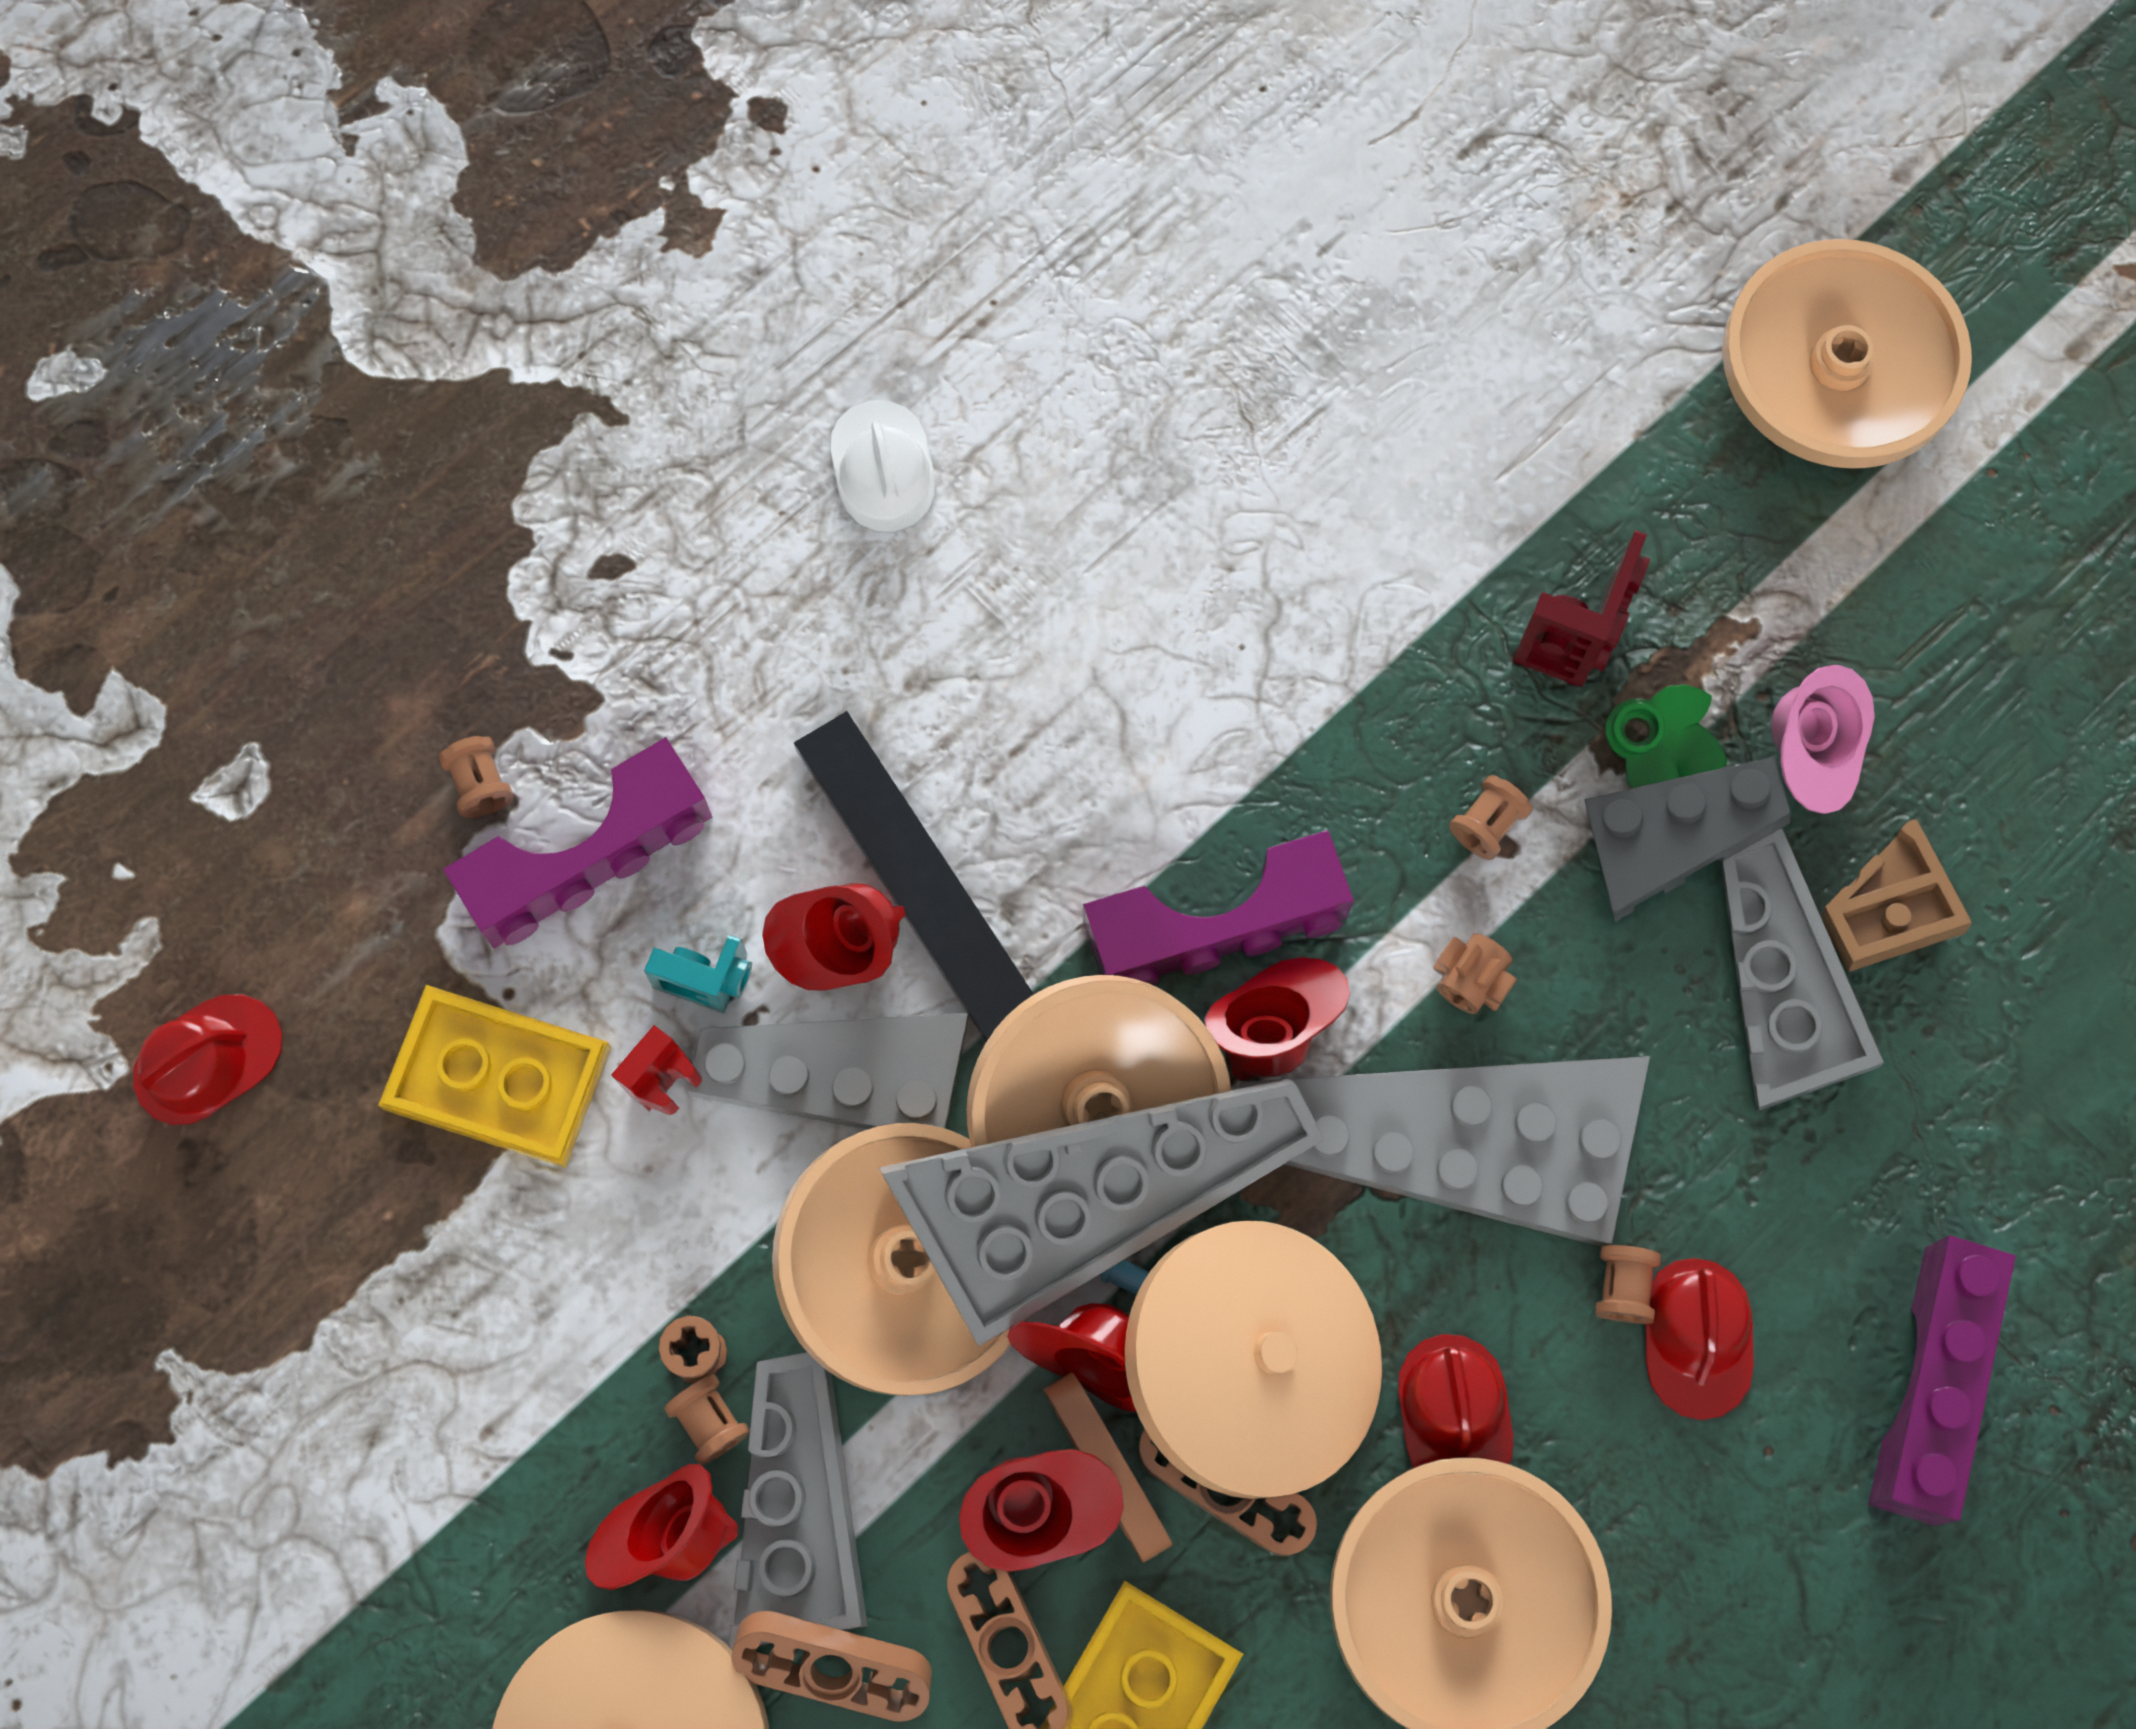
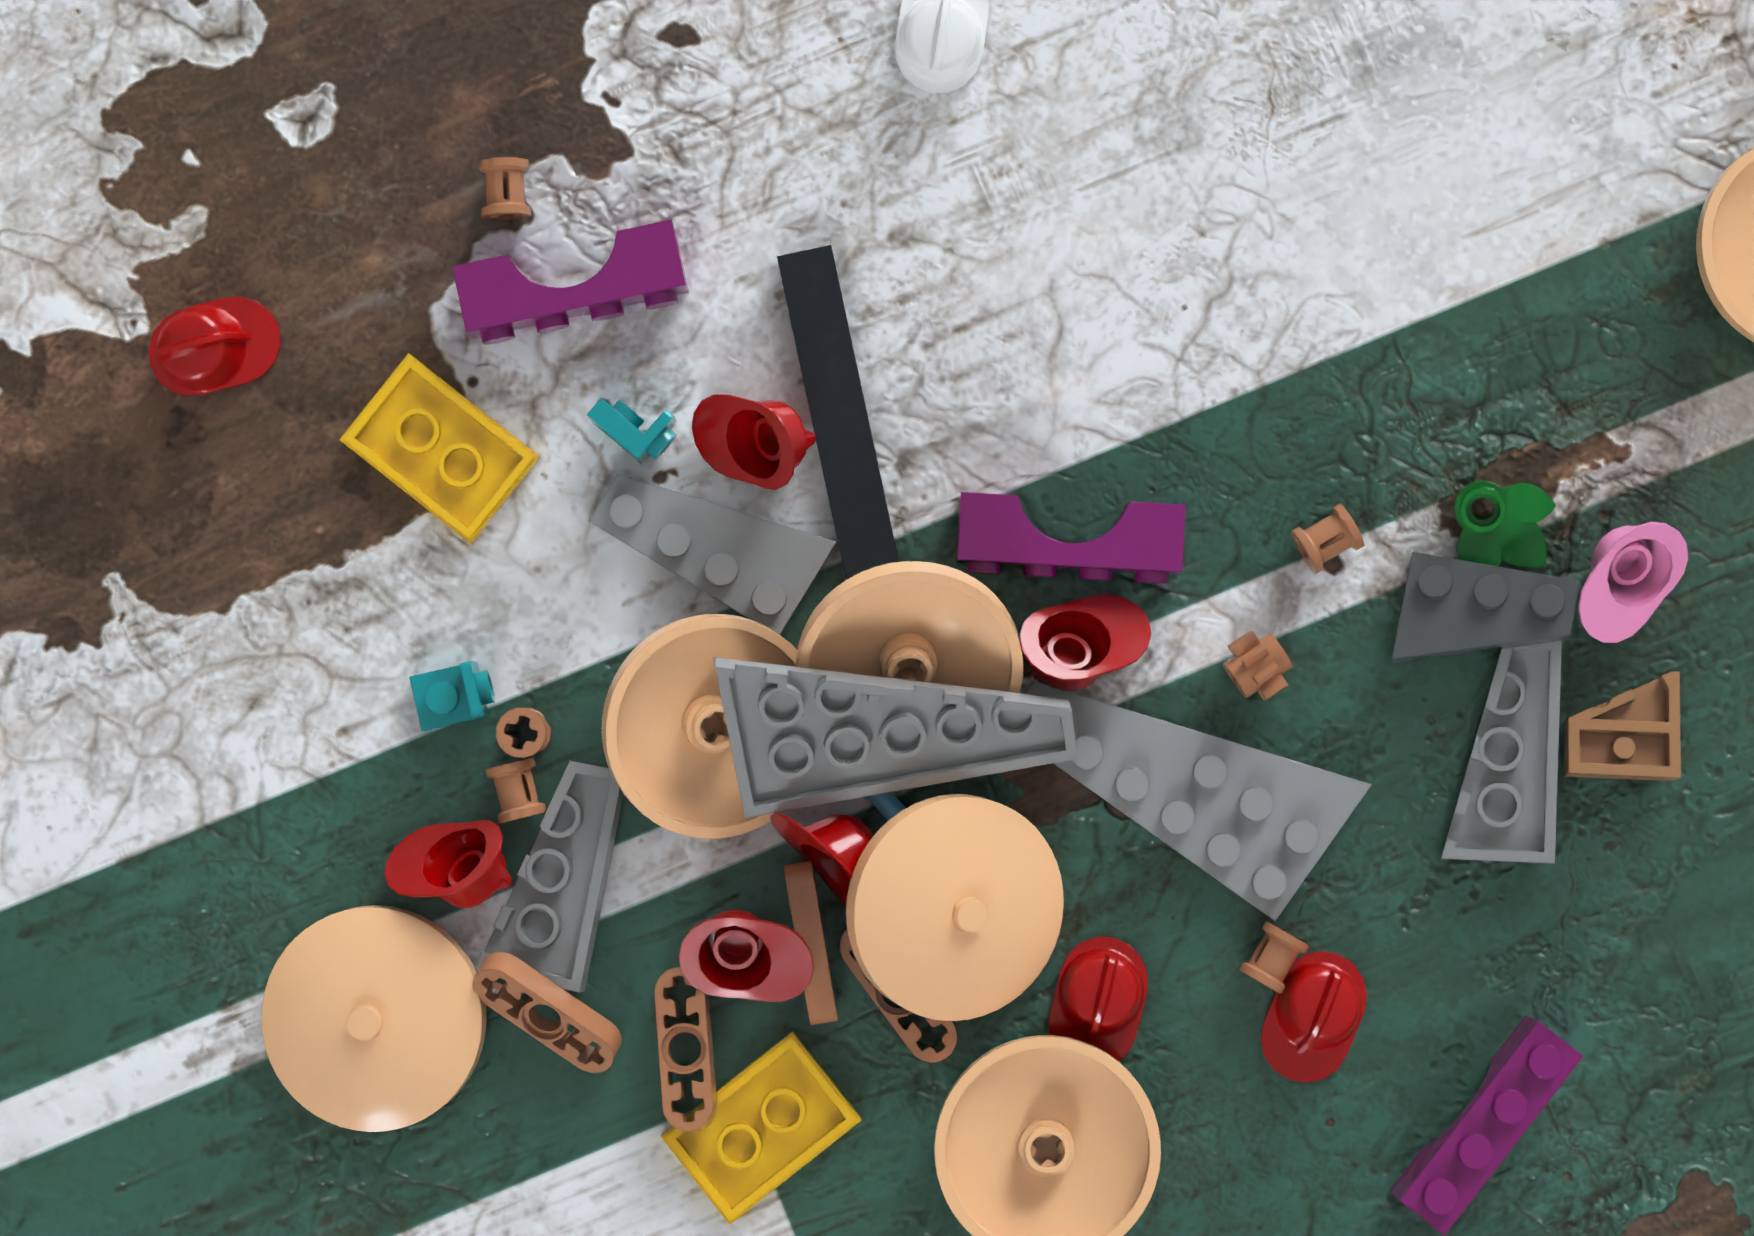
camera: 20 degrees right, 15 degrees up
red tile [611,1025,702,1115] -> none
dark red bracket [1512,530,1650,688] -> none
none -> teal bracket [409,661,495,731]

